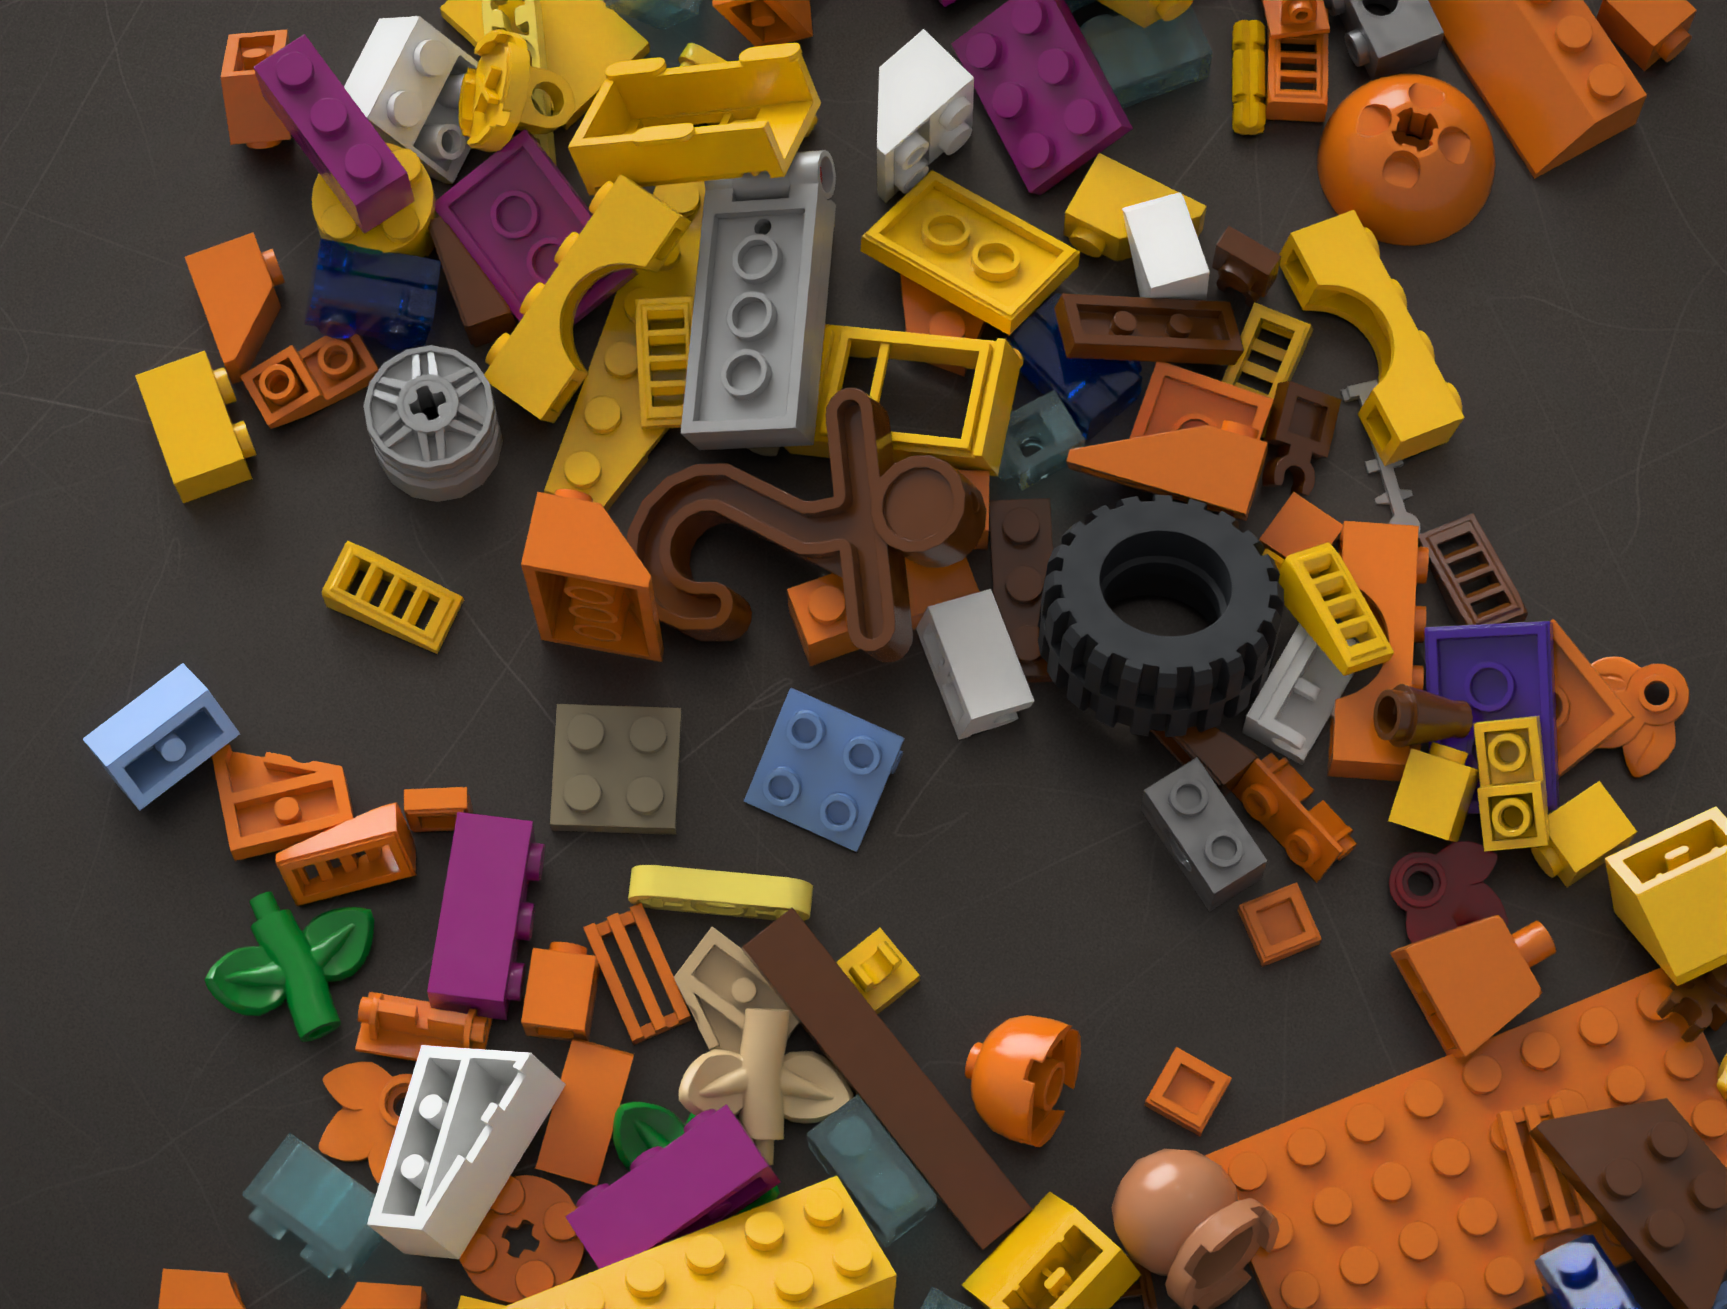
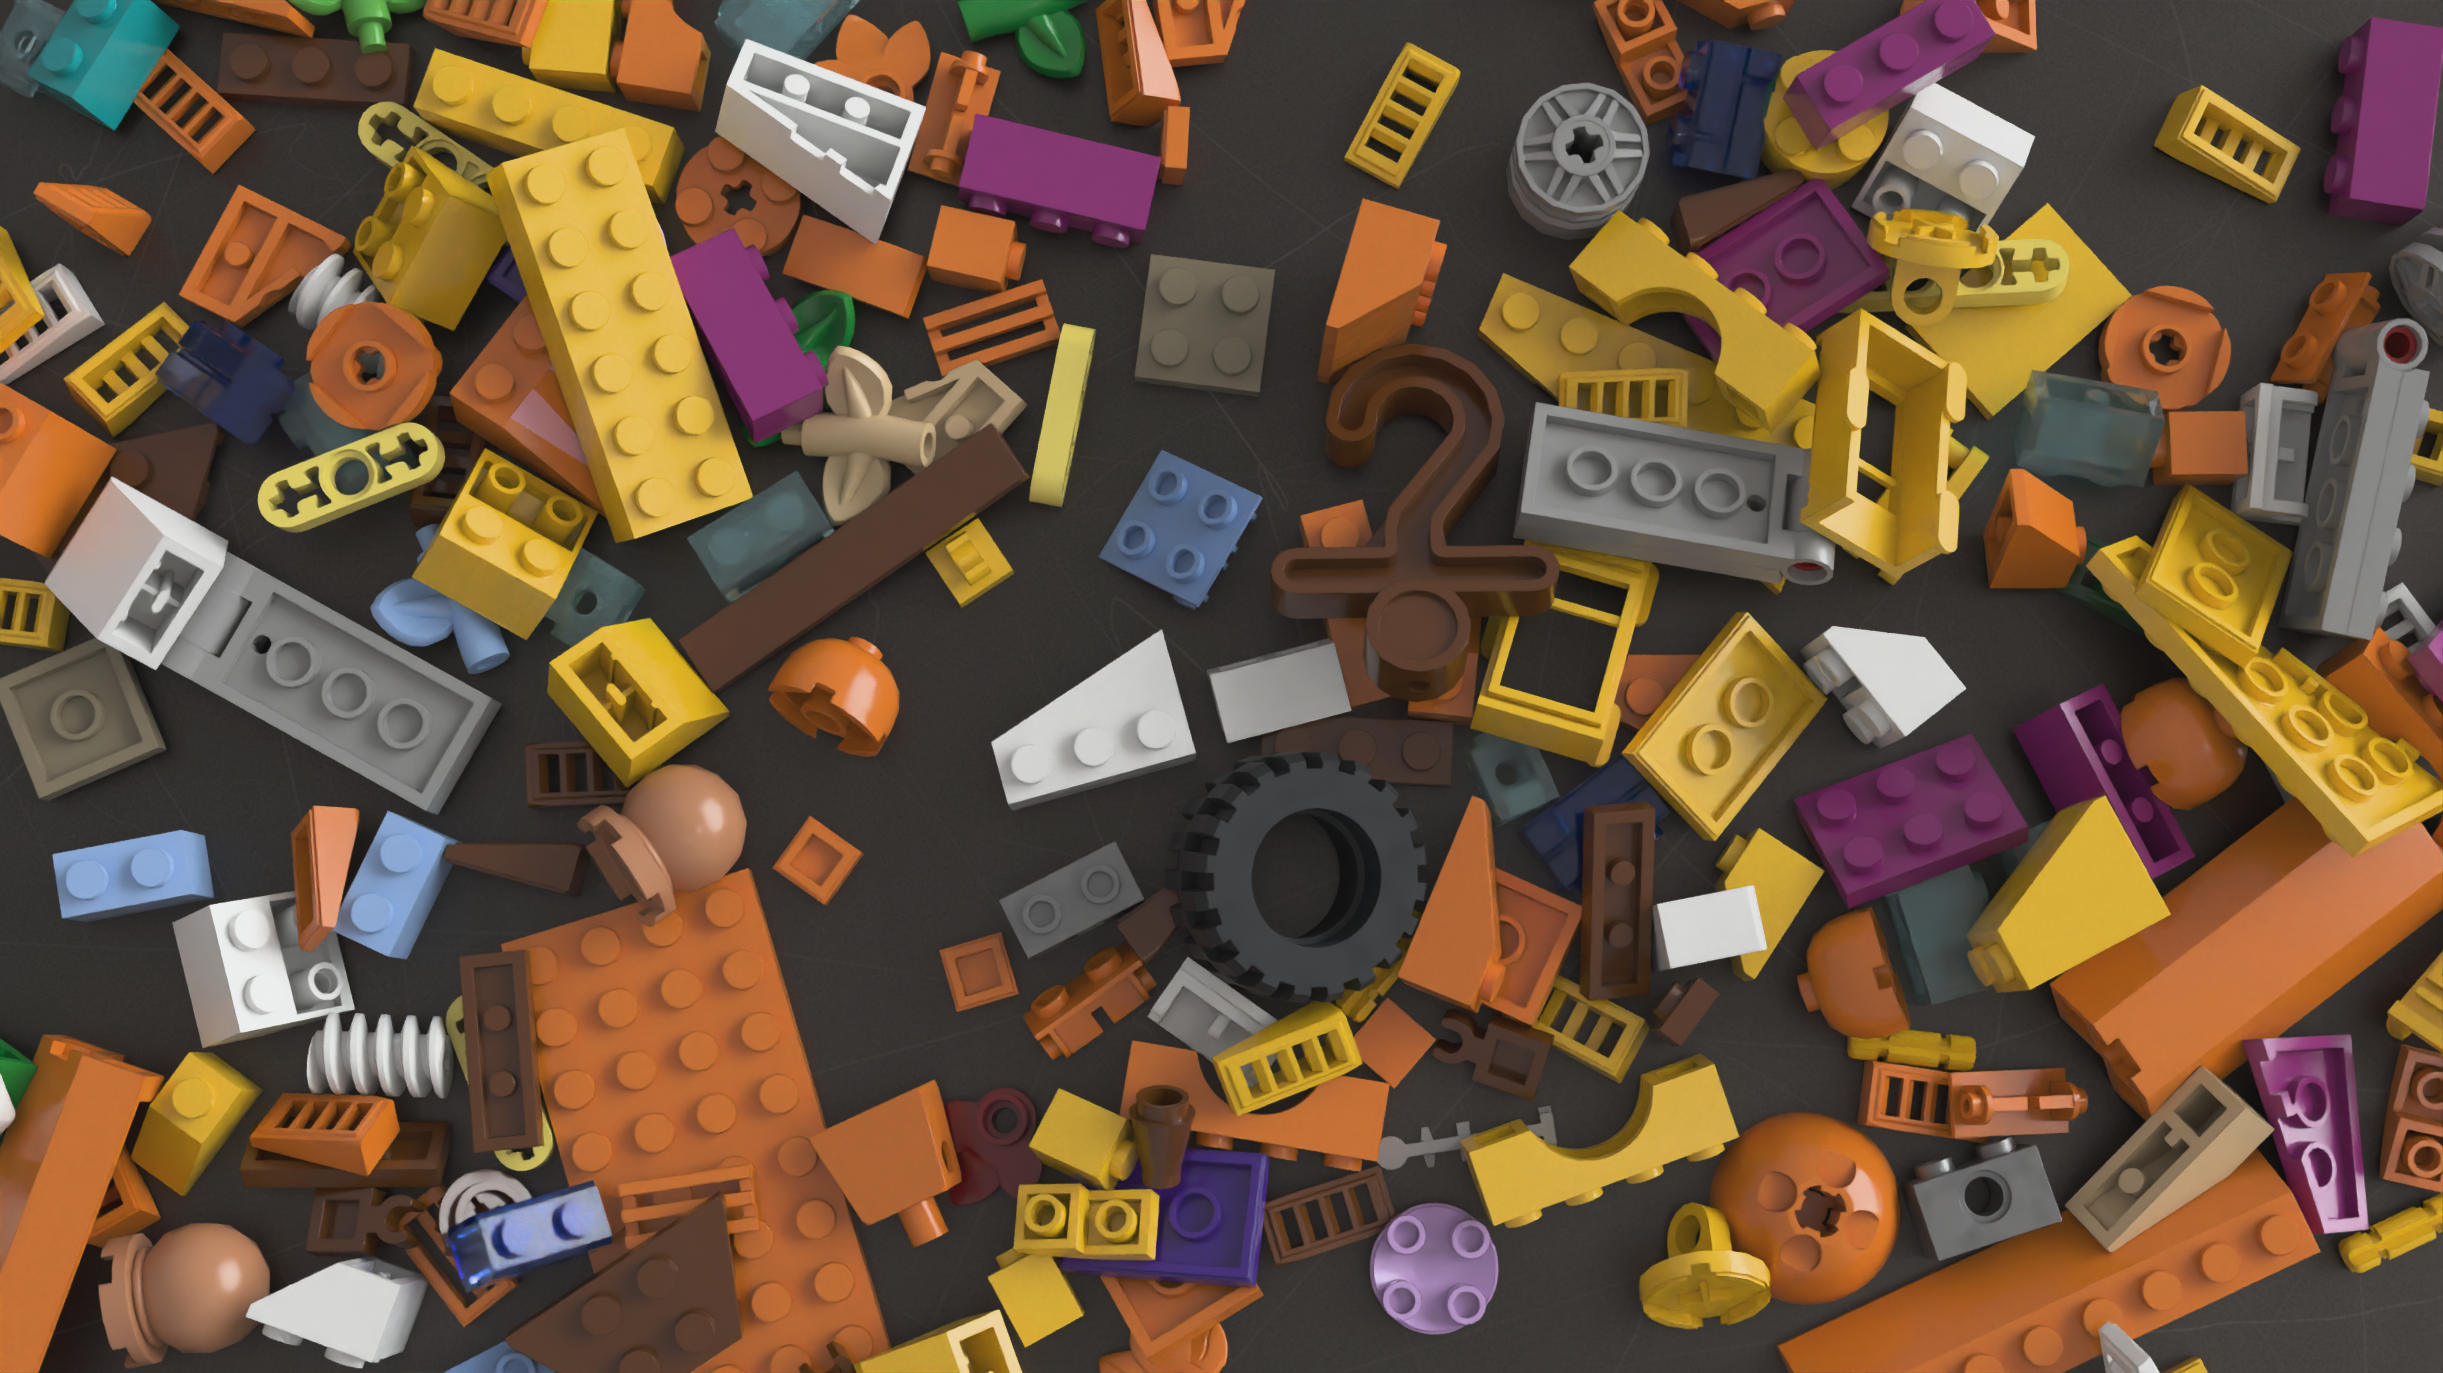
camera: 90 degrees right, 10 degrees up
none -> white wedge [991,629,1196,811]
none -> lavender dish [1370,1203,1499,1334]
none -> yellow tile [1638,1202,1771,1329]
none -> orange cylinder [1797,907,1911,1040]

